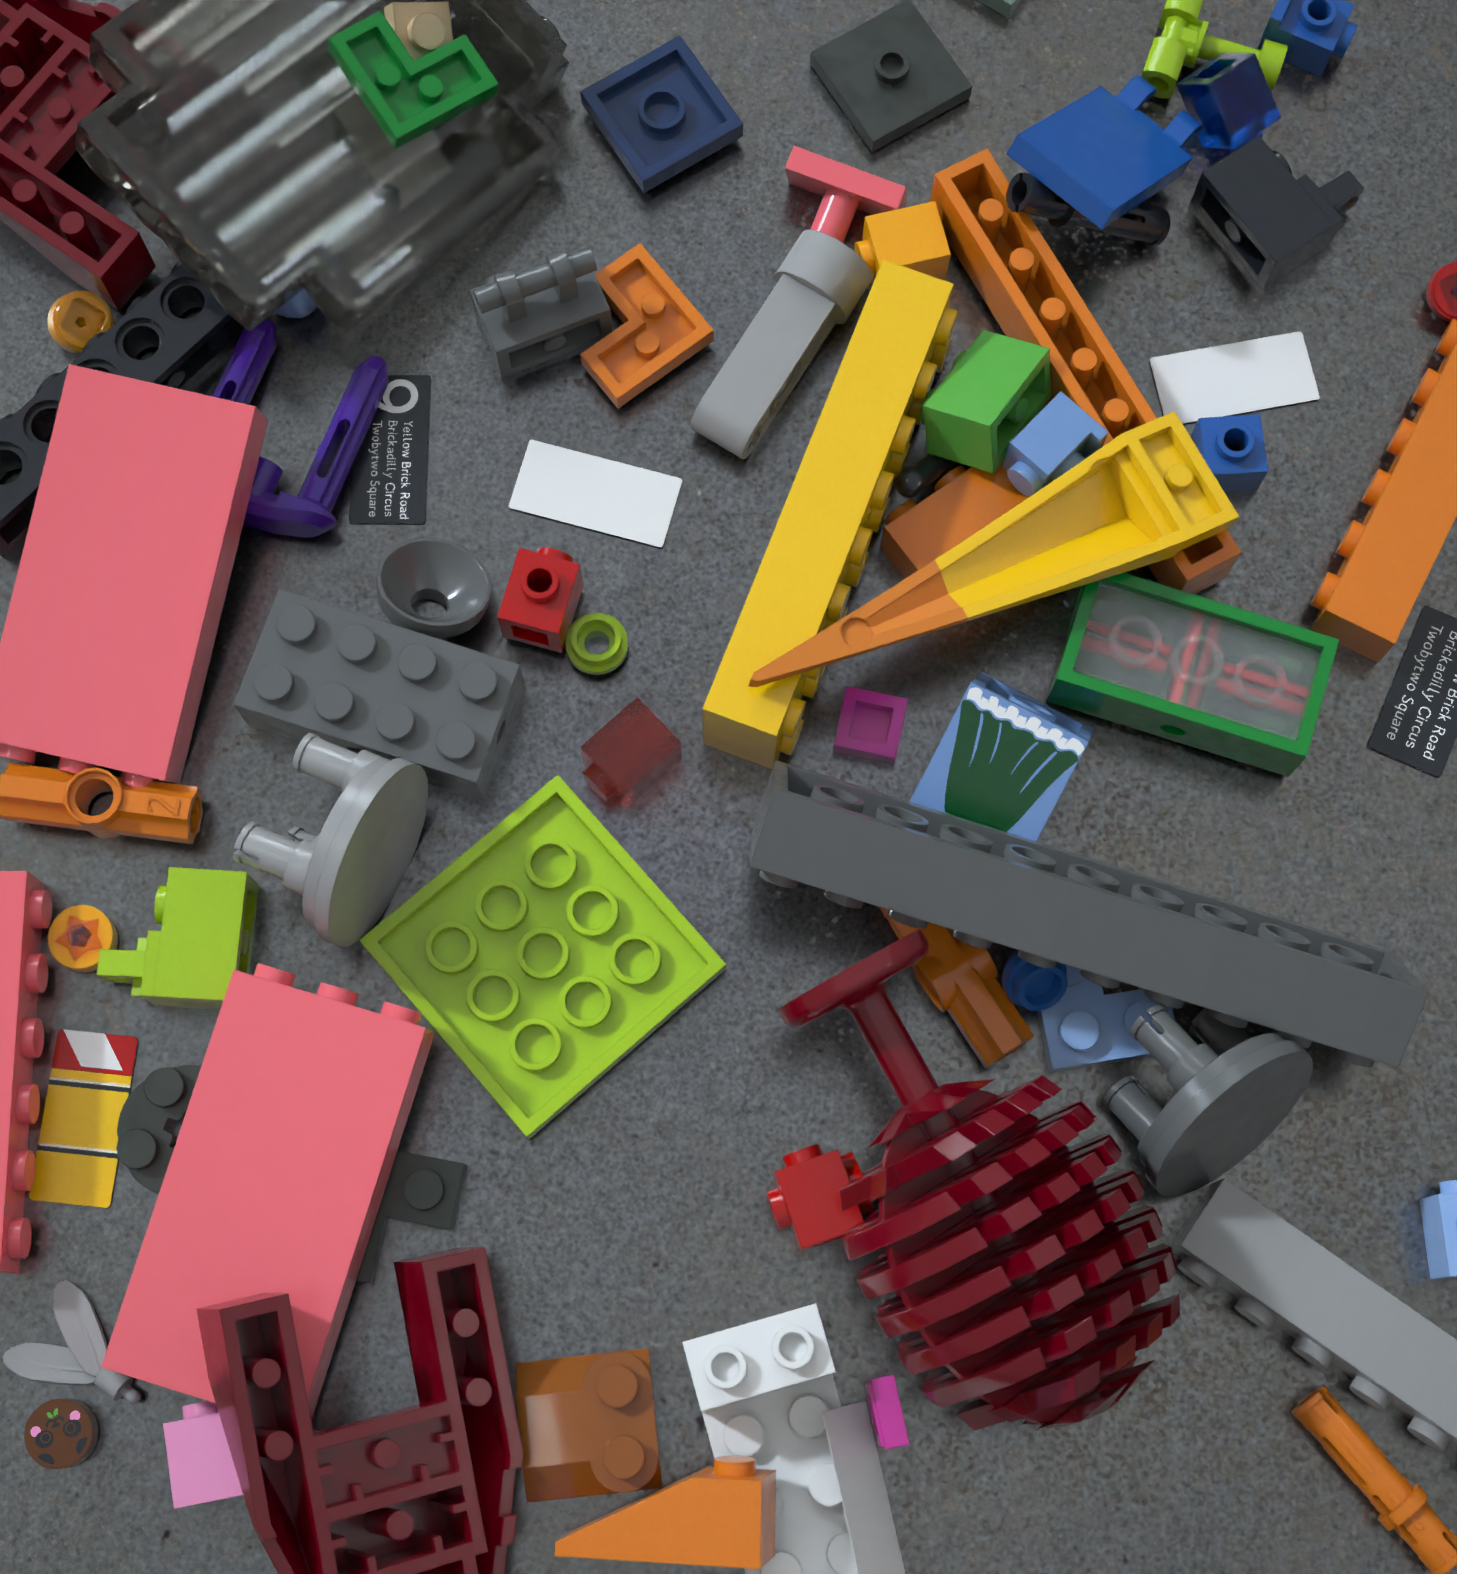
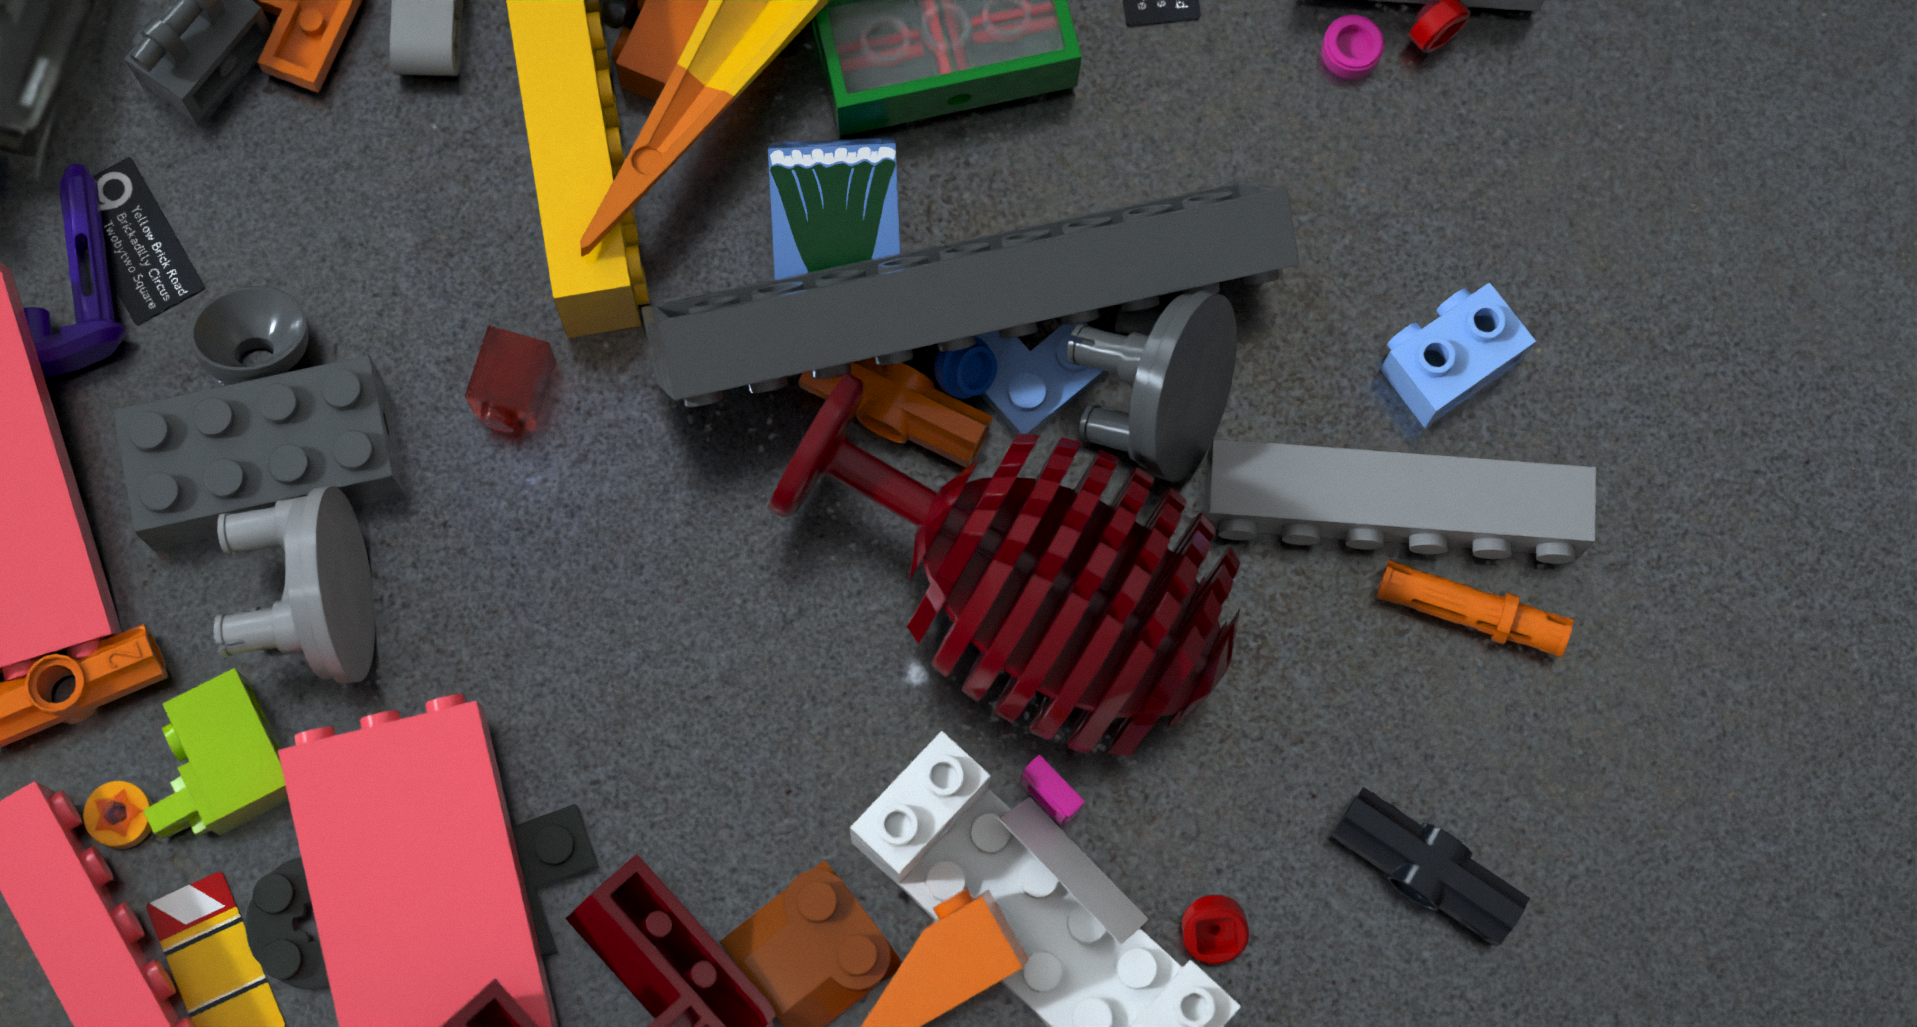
camera: 35 degrees left, 0 degrees up
lime plate [359,775,726,1140] -> none
red brick [497,547,584,653] -> none
white sticker [509,440,682,548] -> none
lime plate [565,613,628,675] -> none
red brick [766,1144,874,1253] -> none
dark pink tile [833,686,908,765] -> none

